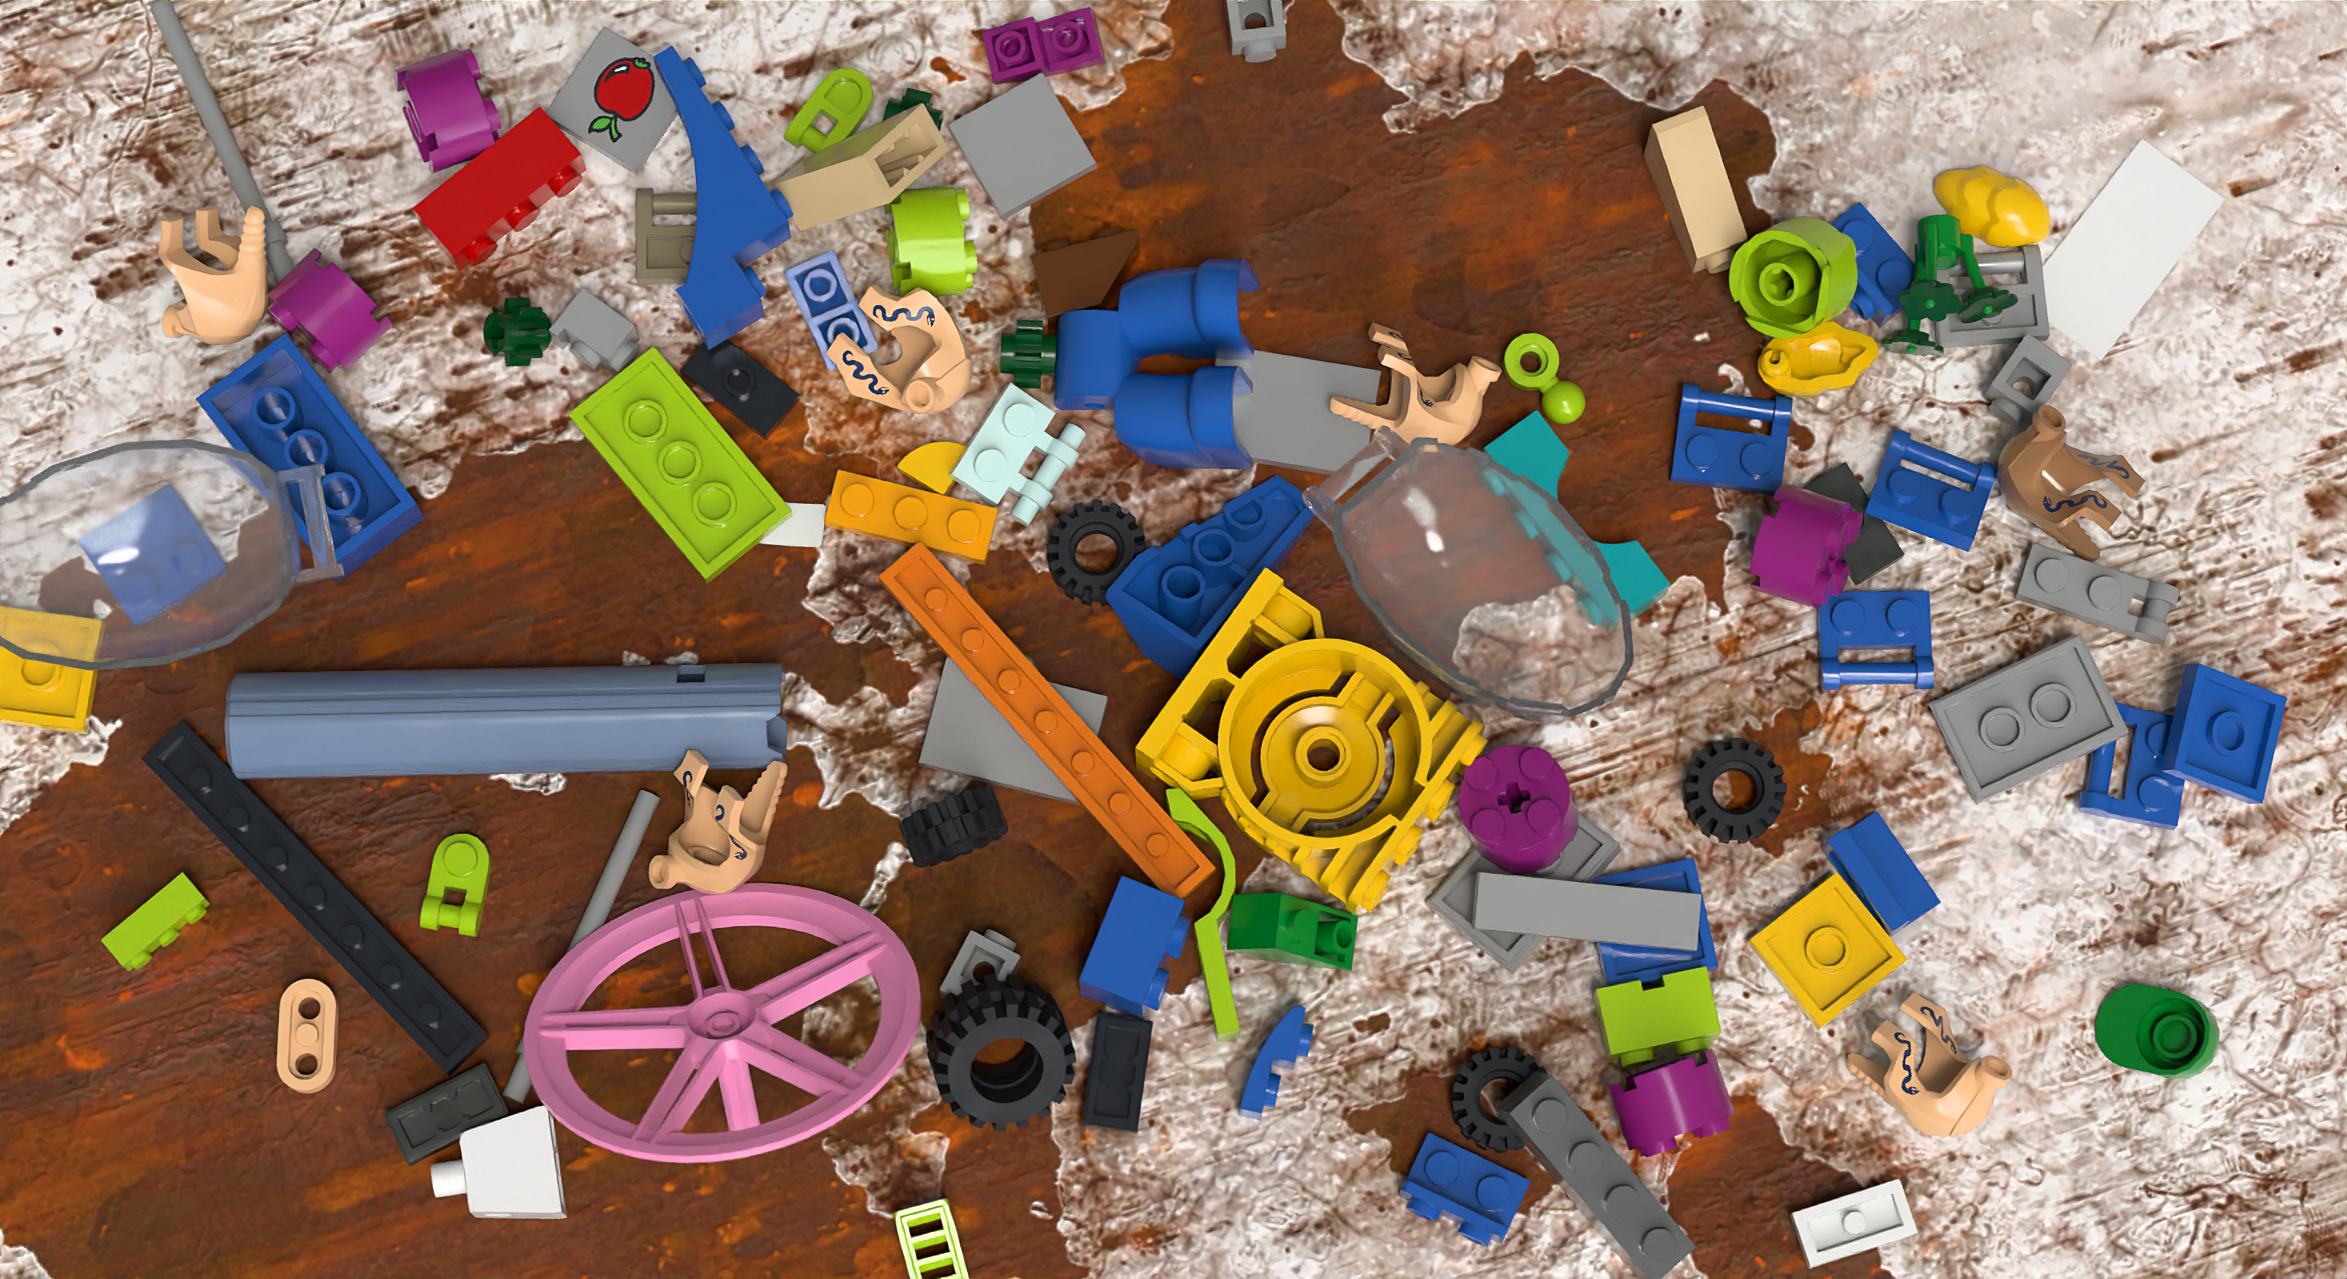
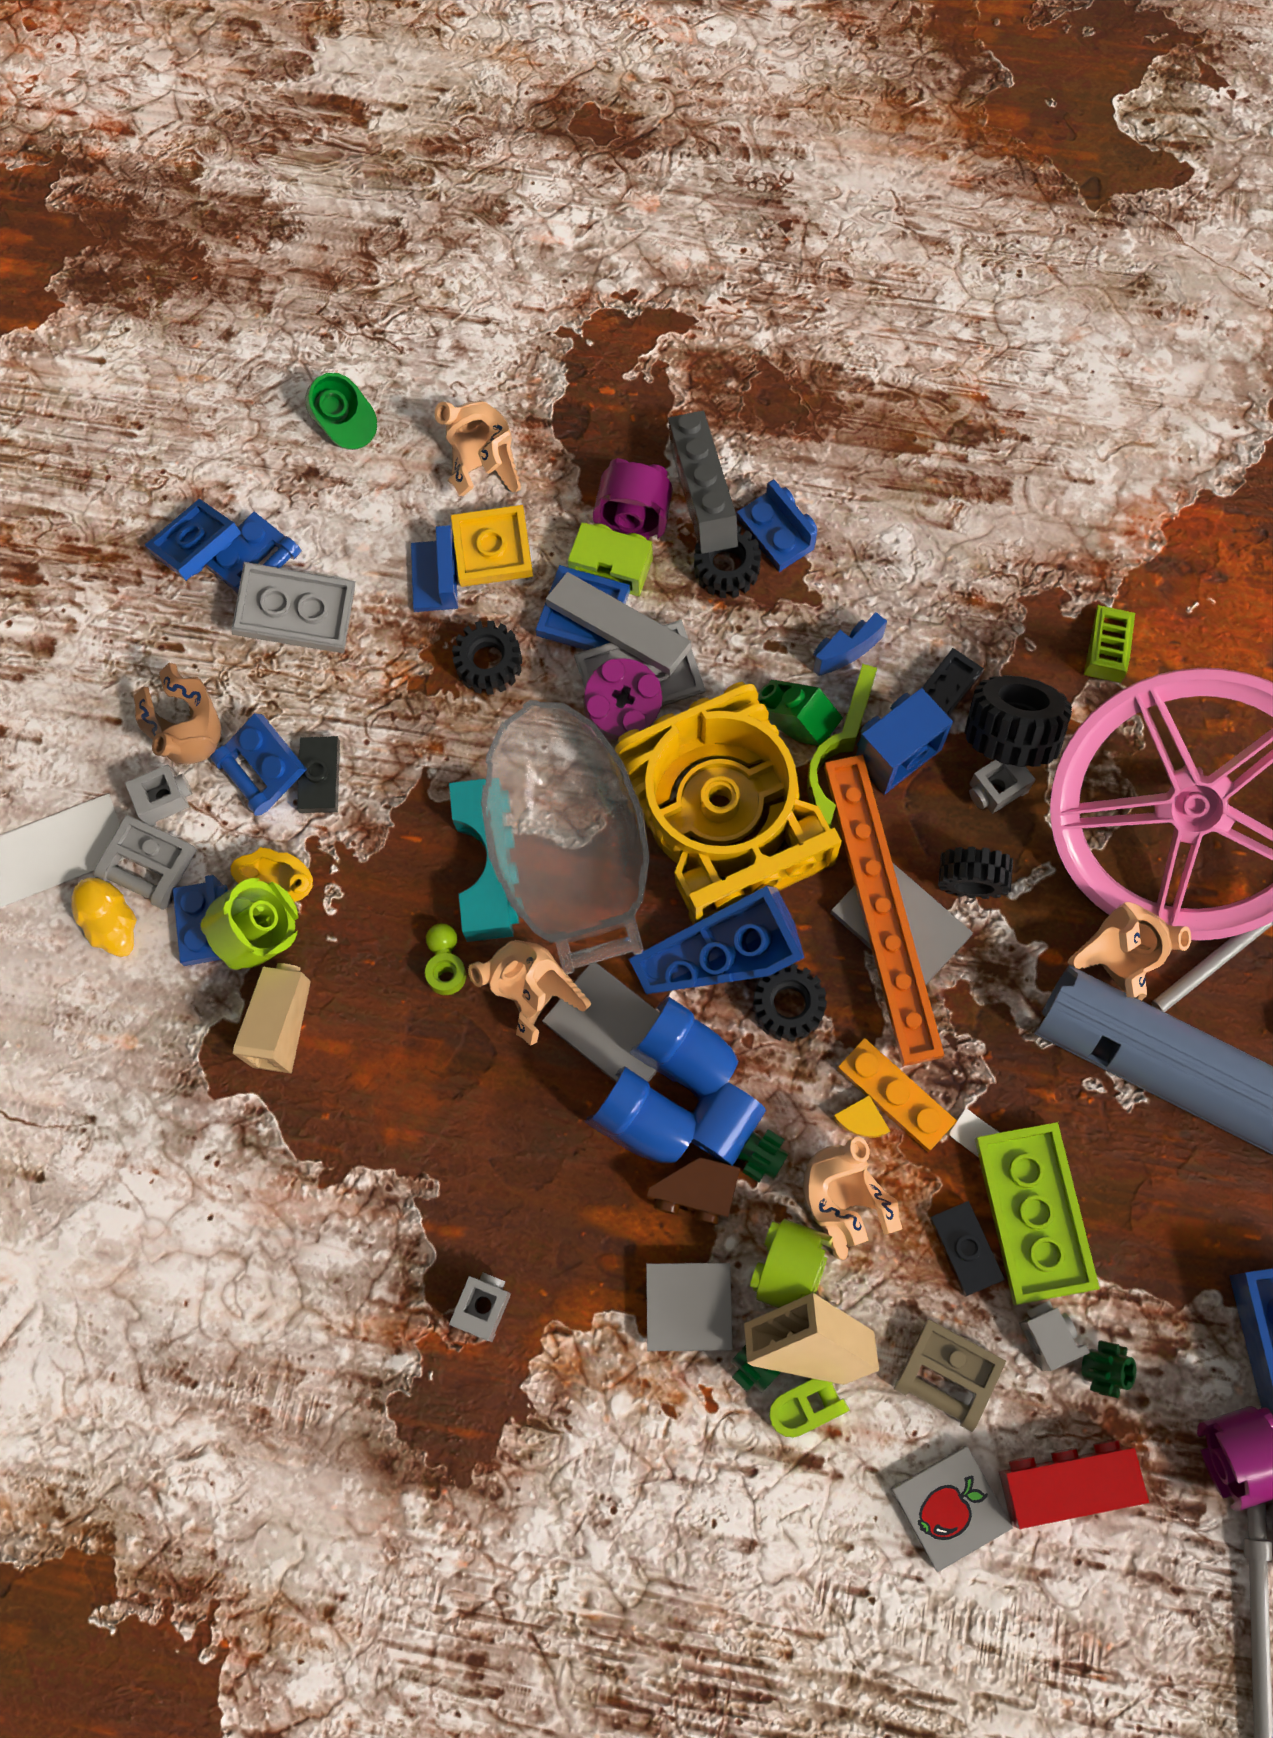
camera: 145 degrees left, 5 degrees down
magenta brick [393,48,502,174] -> none
blue arch [654,46,793,350] -> none
slope [783,250,879,371] -> none
light aqua plate [948,383,1086,526] -> none
magenta slope [982,7,1106,85] -> none
blue plate [1670,382,1793,496] -> none
magenta brick [1750,483,1863,609] -> none
white plate [1790,1179,1918,1269] -> none
blue plate [1817,591,1934,691] -> none
plant [1881,215,2018,356] -> none
light grey plate [2014,543,2180,645] -> none

